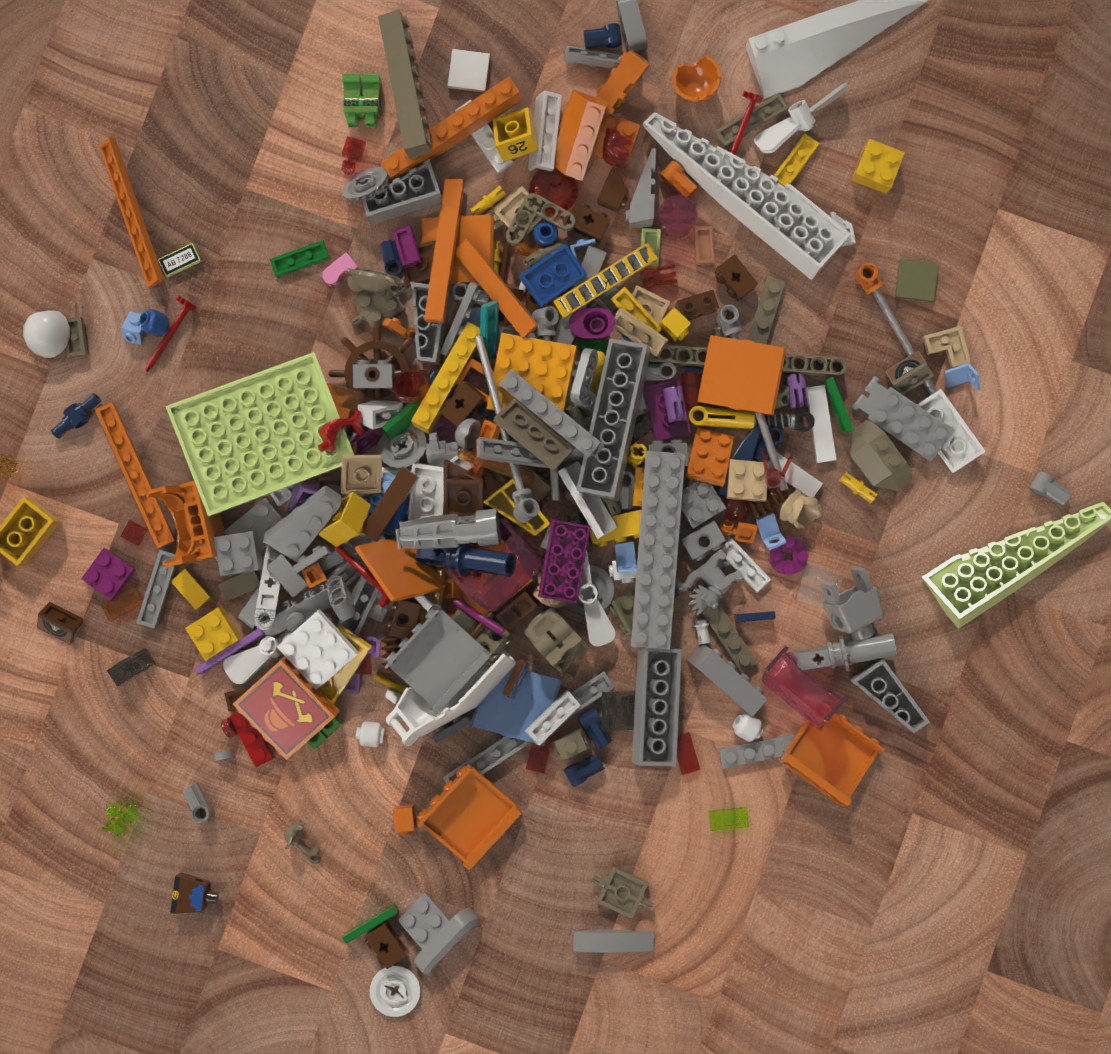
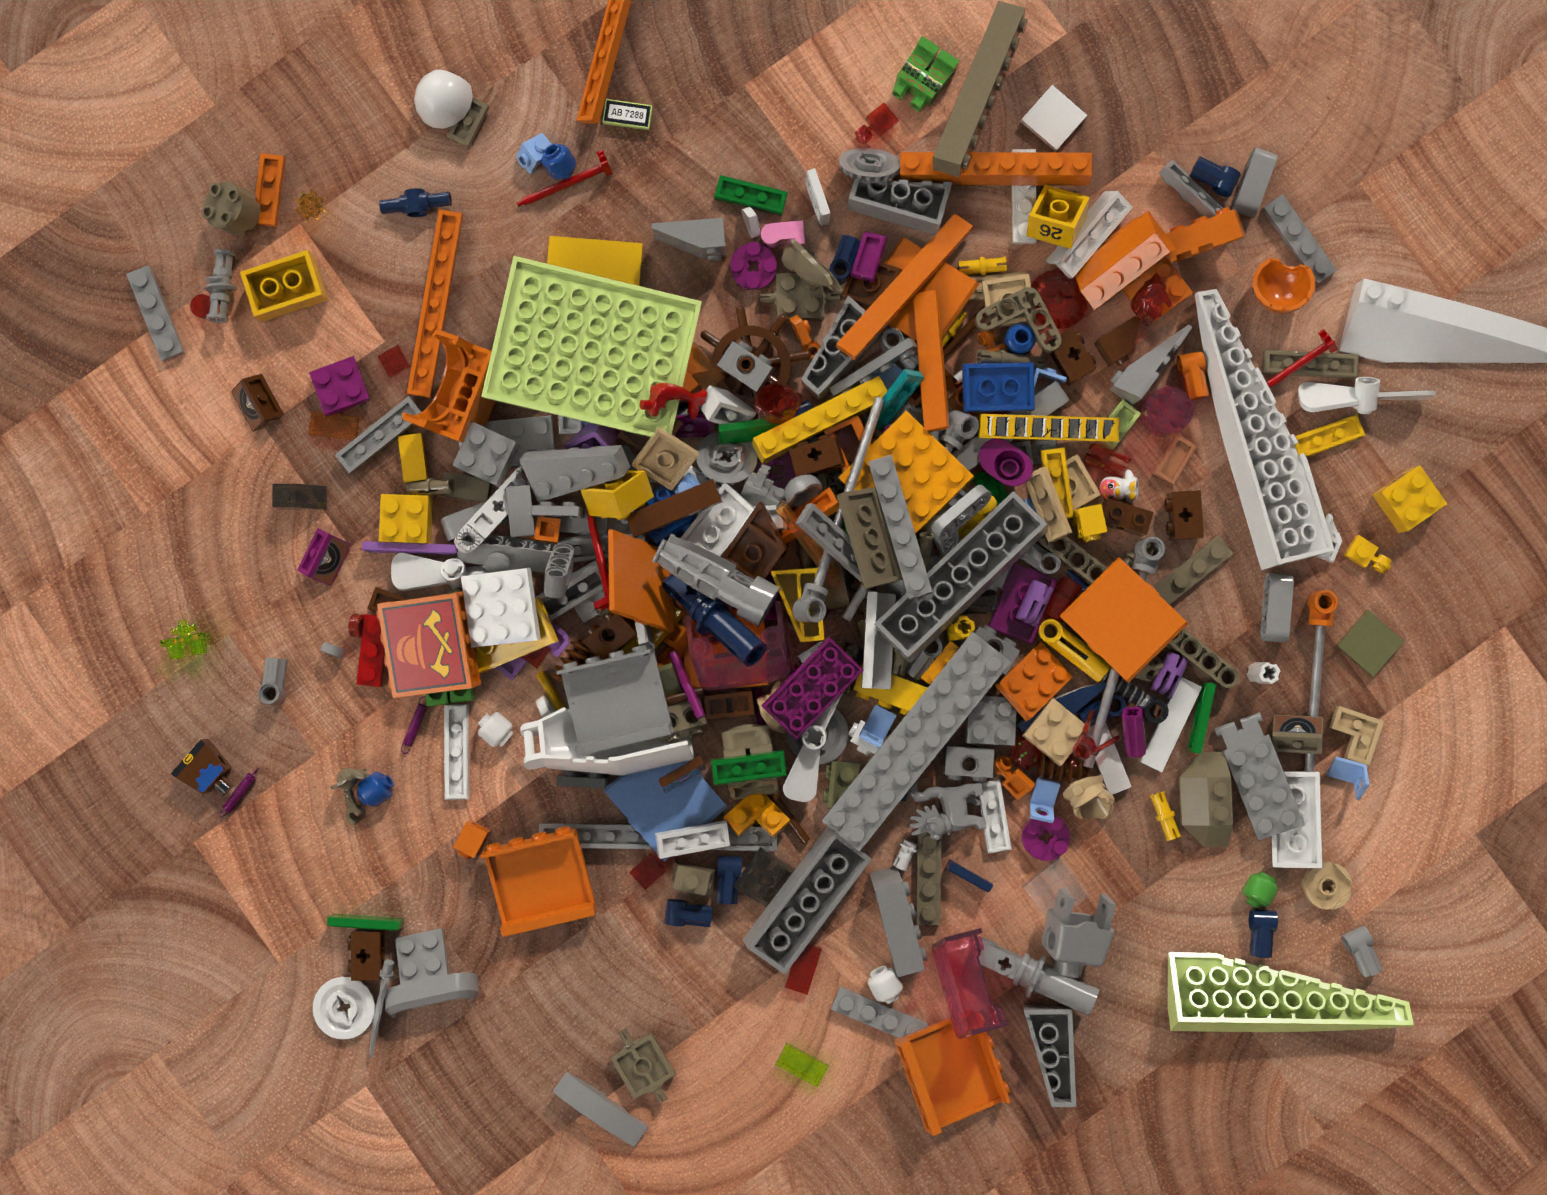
camera: 30 degrees right, 0 degrees up
none -> magenta piece [219,768,258,818]
none -> panel [297,528,351,586]
none -> blue head [357,772,394,807]
none -> light grey sword [370,959,394,1058]
none -> magenta piece [401,696,428,754]
none -> dark tan pin [406,478,456,497]
none -> white tile [444,704,470,800]
none -> yellow tile [547,236,643,286]
none -> light grey slope [651,218,726,262]
none -> green tile [711,750,787,785]
none -> light orange plate [723,794,790,838]
none -> magenta plate [730,242,777,290]
none -> white tile [741,207,761,238]
none -> reddish brown bar [767,794,810,844]
none -> white tile [805,168,830,227]
none -> animal [1100,470,1139,503]
none -> magenta axle [1122,707,1146,758]
none -> bright green head [1242,872,1279,909]
none -> white axle [1246,662,1281,684]
none -> dark blue piece [1248,909,1278,958]
none -> light grey beam [1260,573,1294,643]
none -> light grey plate [1261,194,1337,285]
none -> tan plate [1301,861,1352,910]
none -> yellow plate [1344,535,1392,574]

